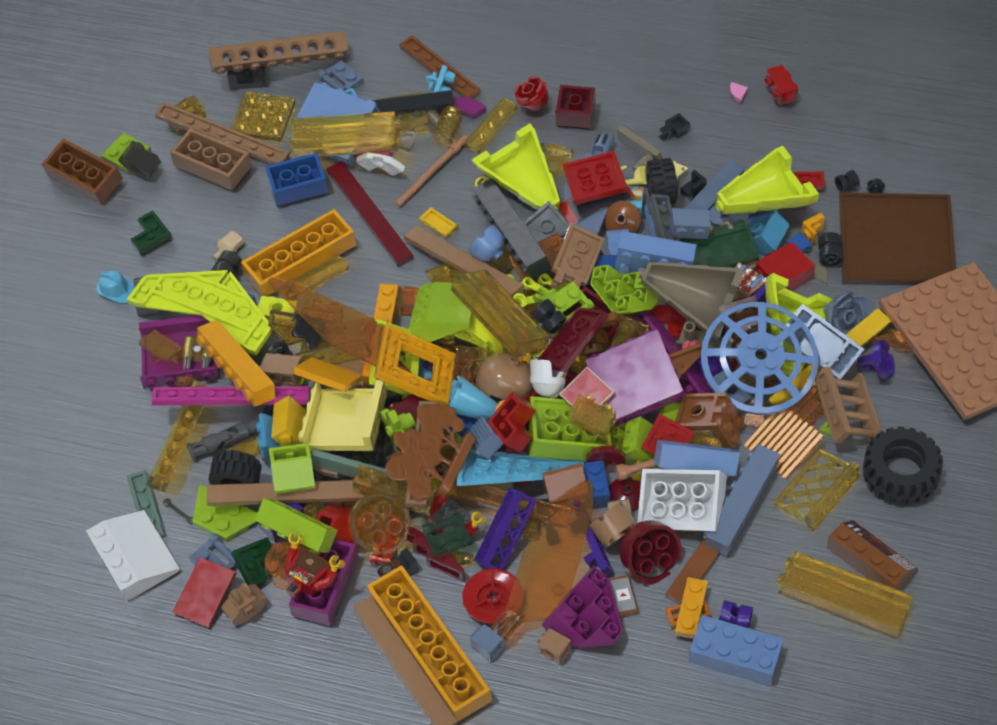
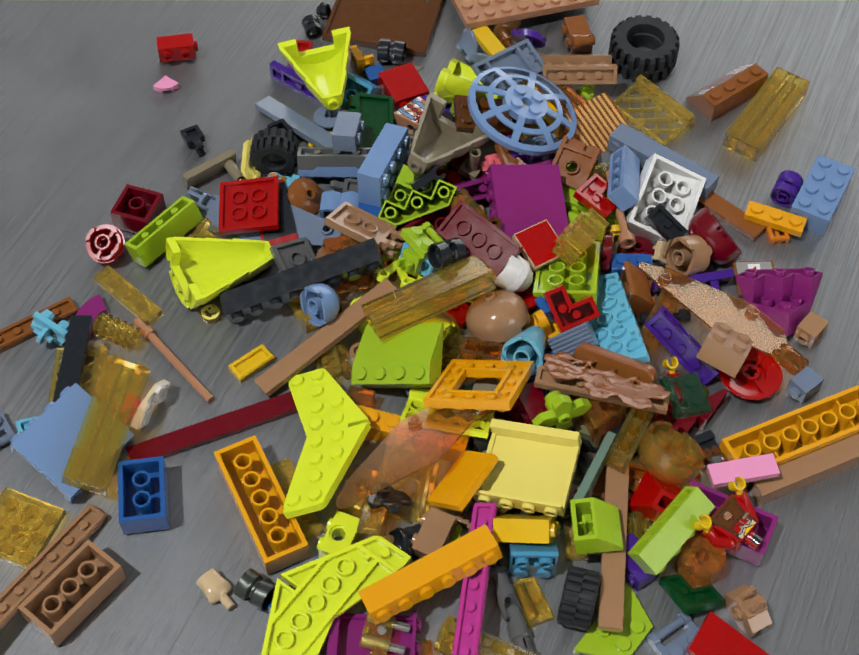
camera: 85 degrees left, 0 degrees up
none -> lime brick [124,196,203,268]
none -> neon yellow wing [283,368,371,519]
none -> black plate [409,164,446,191]
none -> dark orange hinge [561,15,595,55]
none -> black plate [644,203,688,241]
none -> medium nougat brick [696,321,754,378]
none -> bright pink tile [706,453,780,488]

